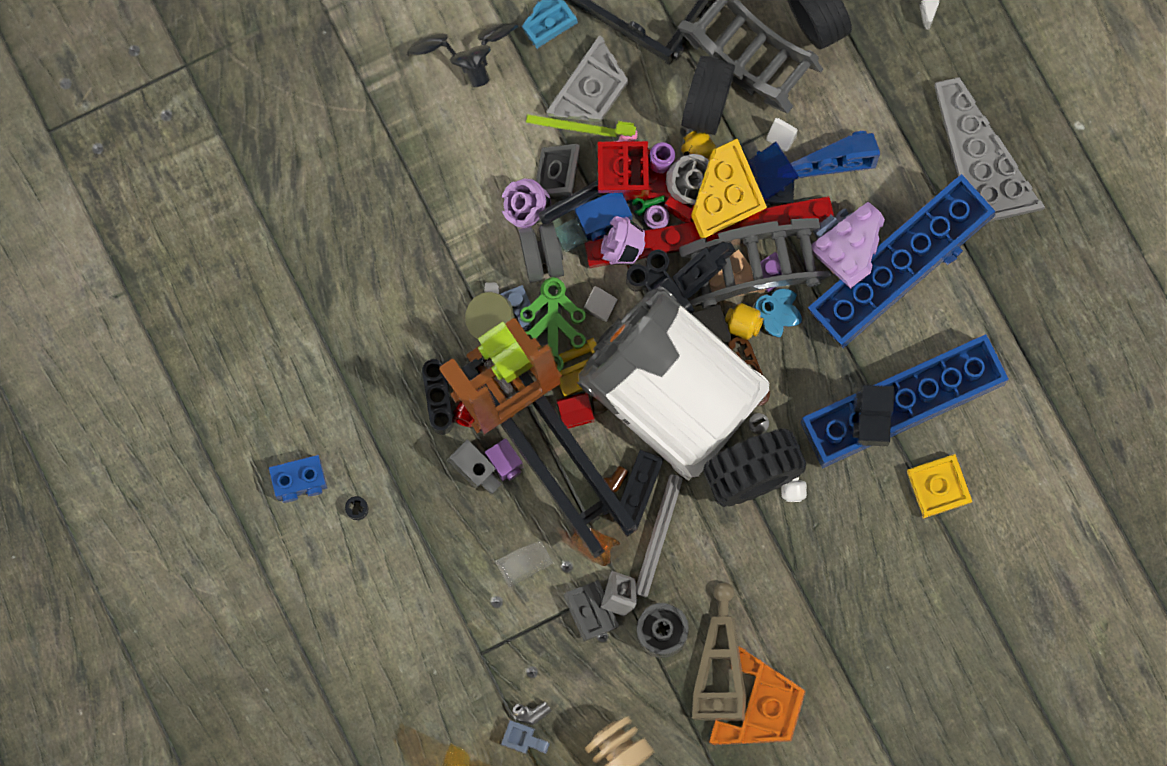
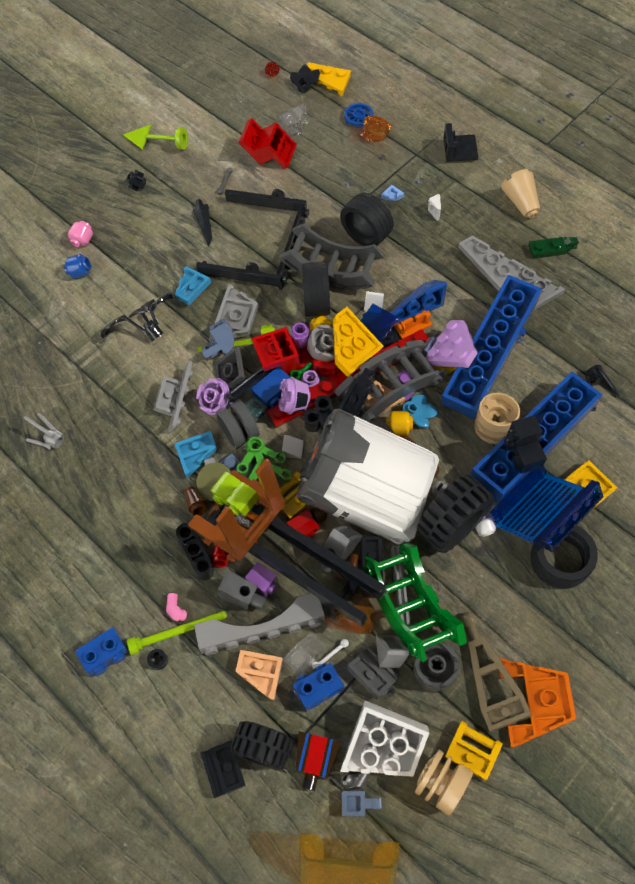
camera: 20 degrees left, 15 degrees down
none -> light grey plant [24,413,64,450]
none -> lime piece [126,611,227,656]
none -> light grey bracket [154,362,193,434]
none -> bright pink arm [166,593,187,621]
none -> dark azure wing [174,431,217,478]
none -> reddish brown cone [184,486,207,516]
none -> light grey arch [194,594,325,655]
none -> black plate [200,740,246,799]
none -> sand blue brick [202,318,234,358]
none -> black tyre [230,721,293,770]
none -> light nougat wing [236,650,283,701]
none -> blue brick [293,663,344,712]
none -> torso [296,731,341,791]
none -> white hinge [312,639,349,670]
none -> dark grey torso [320,524,363,572]
none -> white wedge [340,701,429,777]
none -> green fence [364,542,467,662]
none -> orange hinge [393,310,433,339]
none -> yellow plate [444,720,503,781]
none -> tan wheel [474,393,520,444]
none -> clear blue panel [490,466,604,552]
none -> tan cone [501,169,540,219]
none -> dark green hinge [528,237,579,259]
none -> black tyre [530,526,598,589]
none -> black plant [586,364,619,411]

